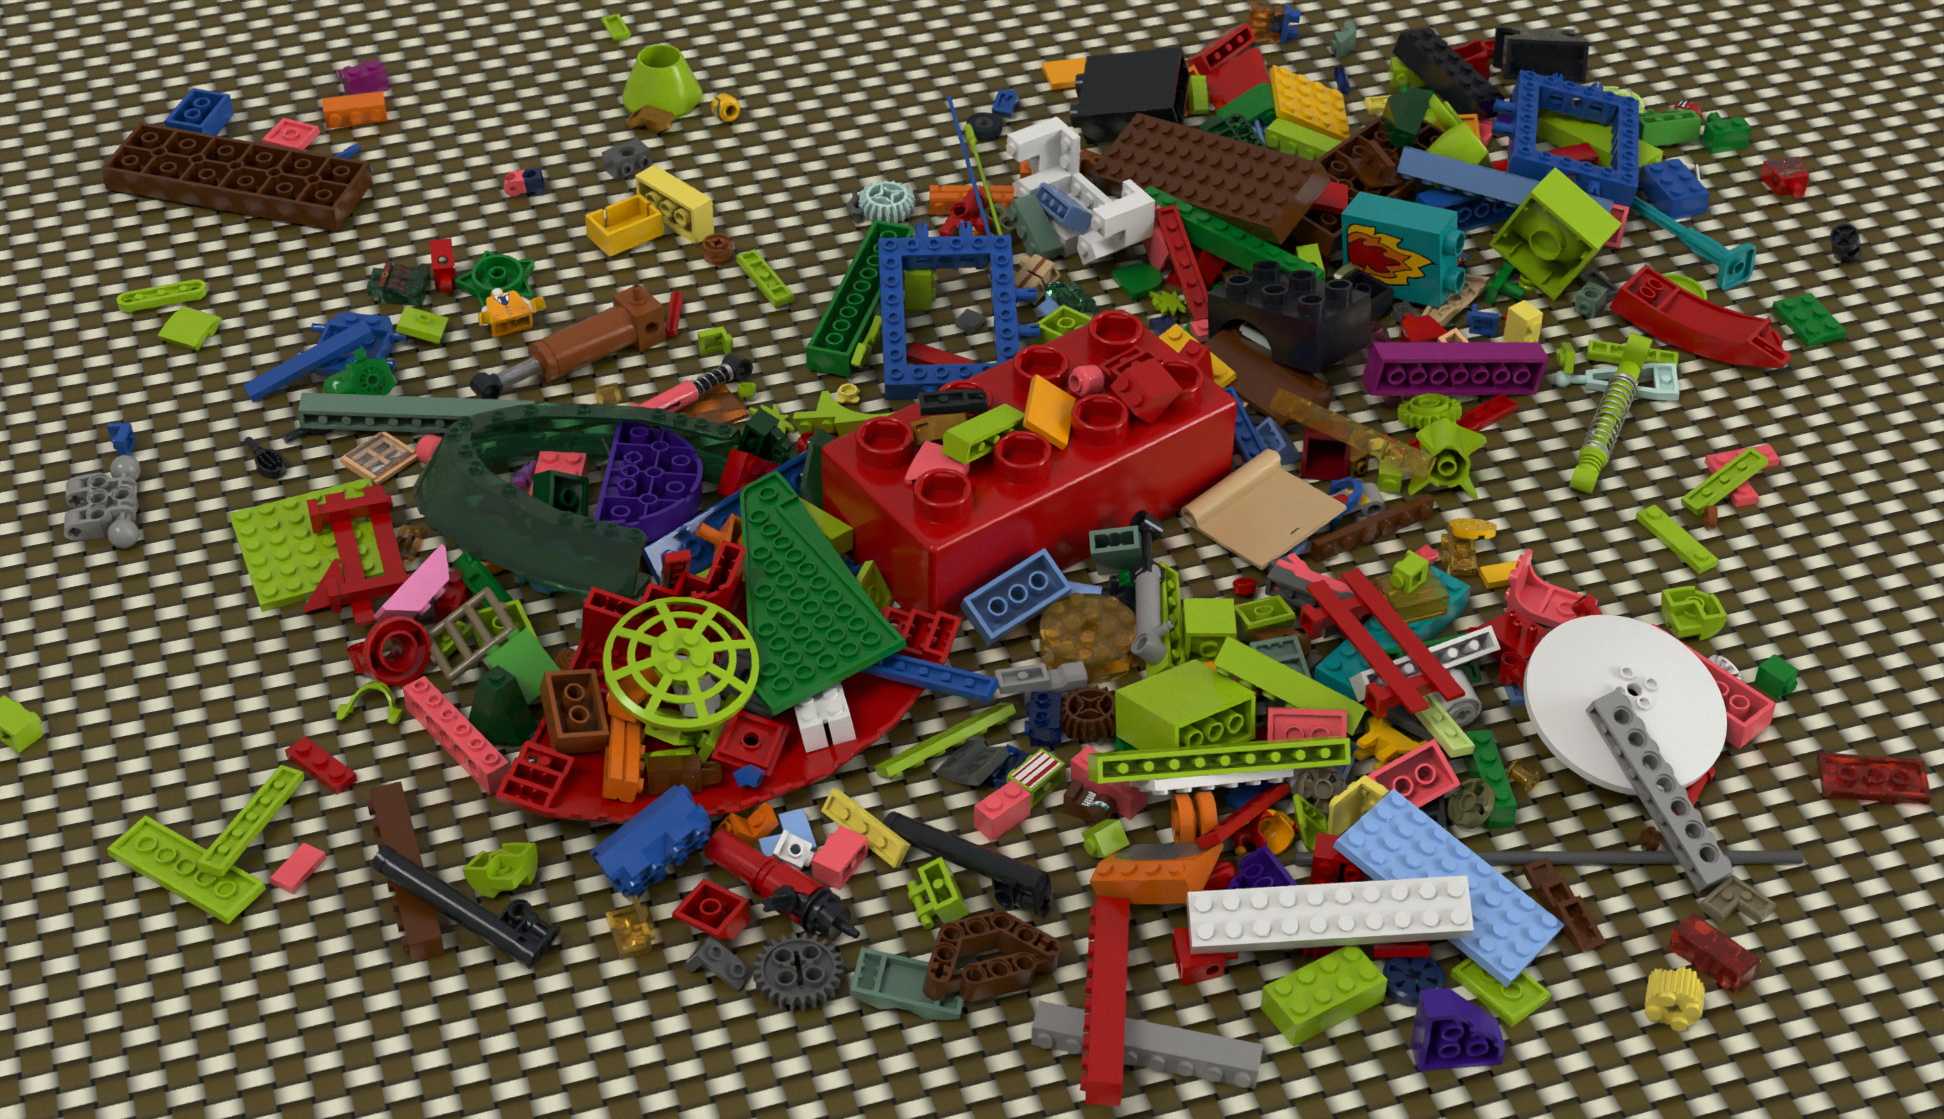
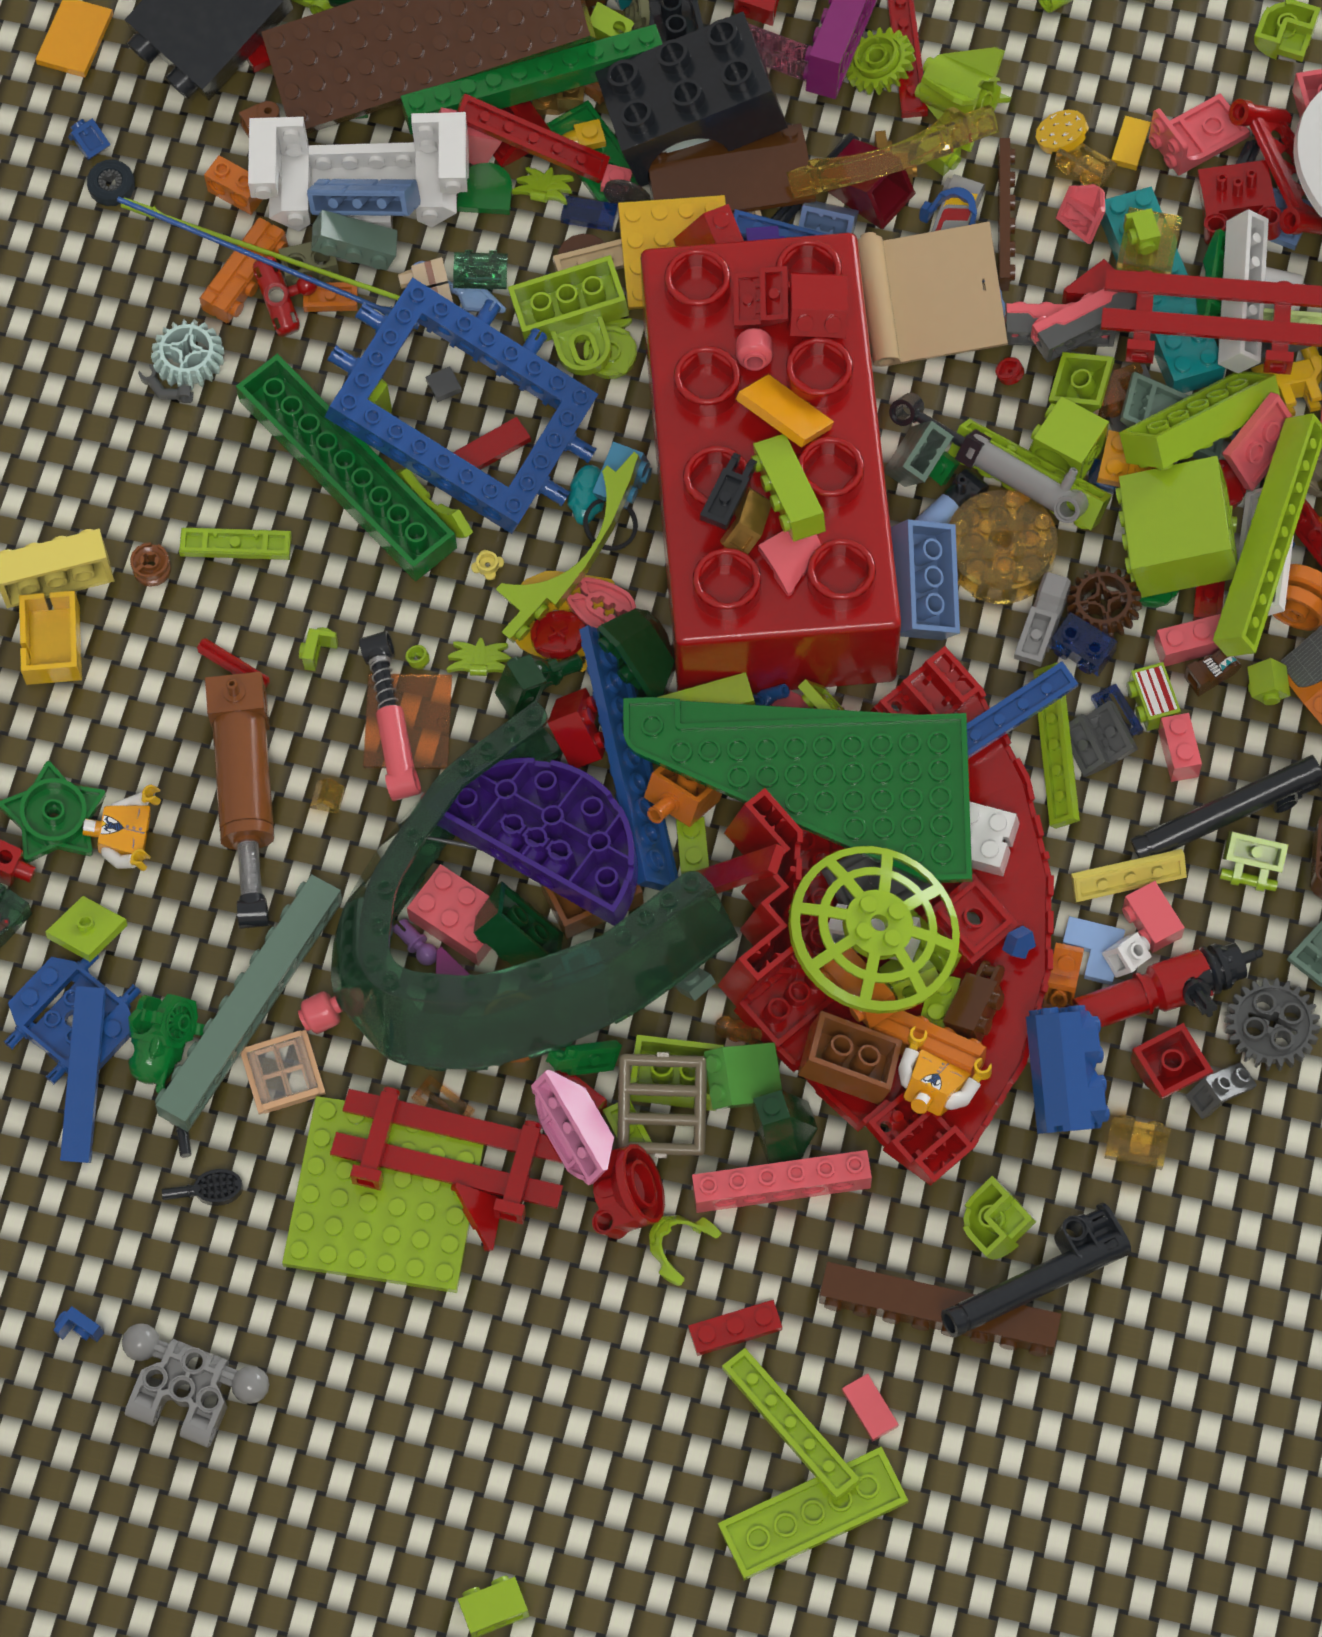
camera: 55 degrees left, 25 degrees up
none -> clear smoke wheel [603,180,651,207]
none -> torso [898,1026,992,1116]

